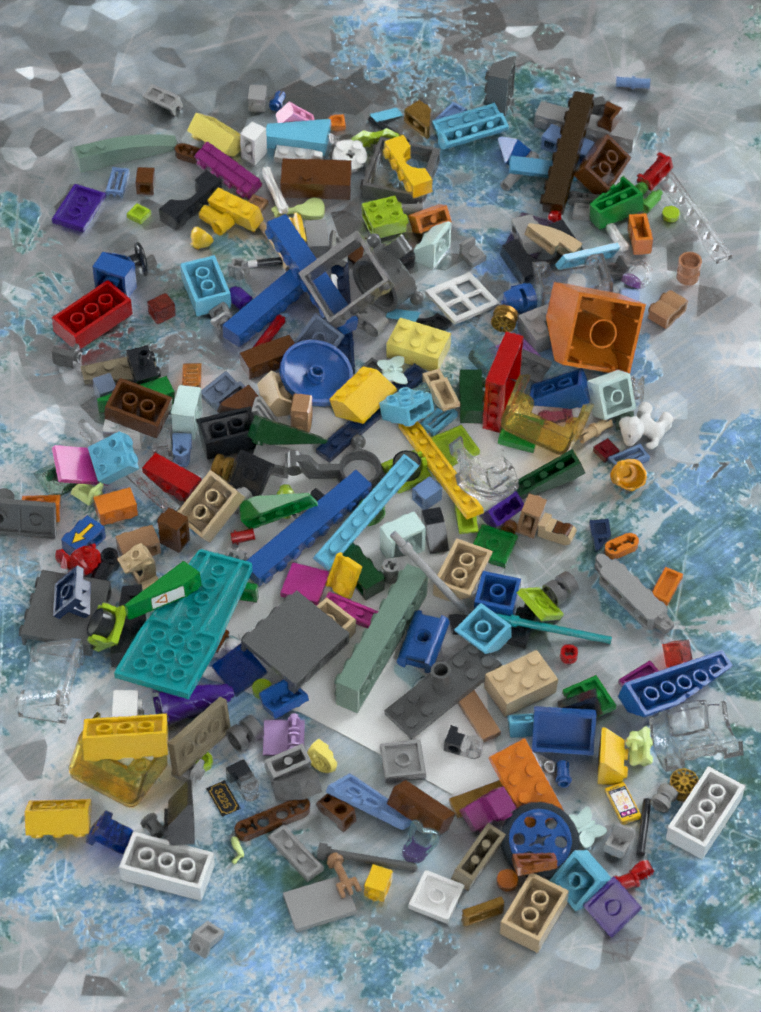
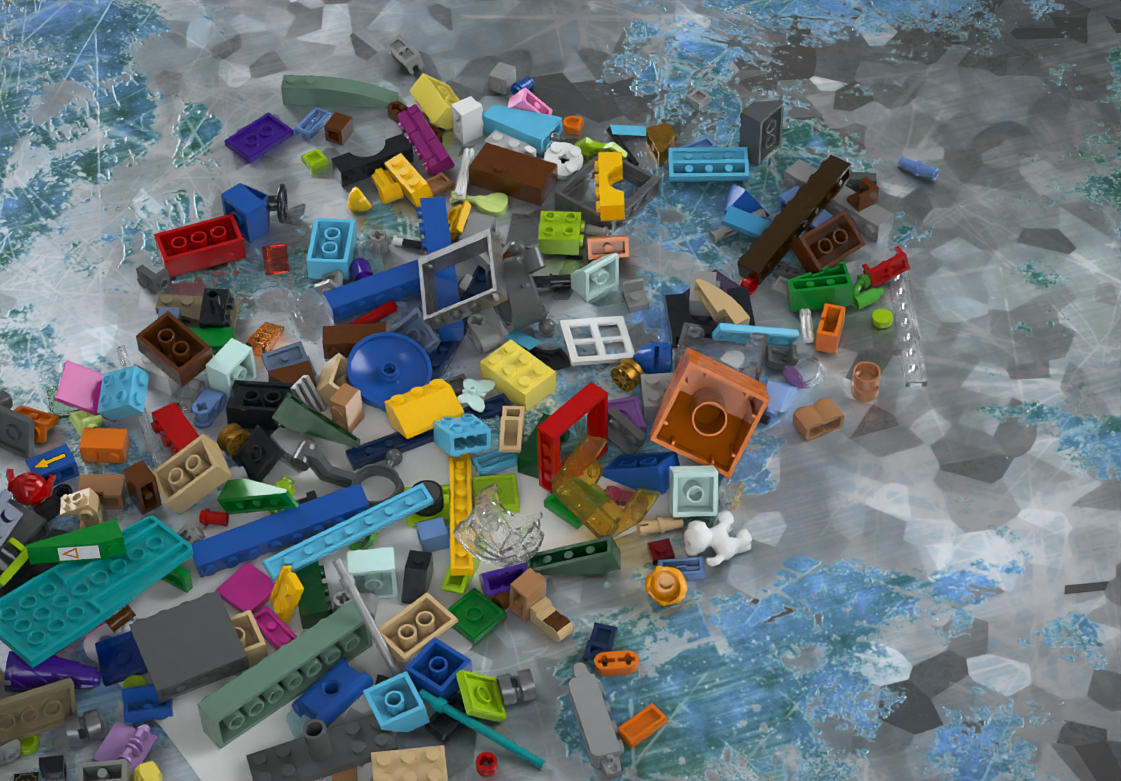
camera: 25 degrees right, 5 degrees down
none -> light grey tile [685,88,712,111]

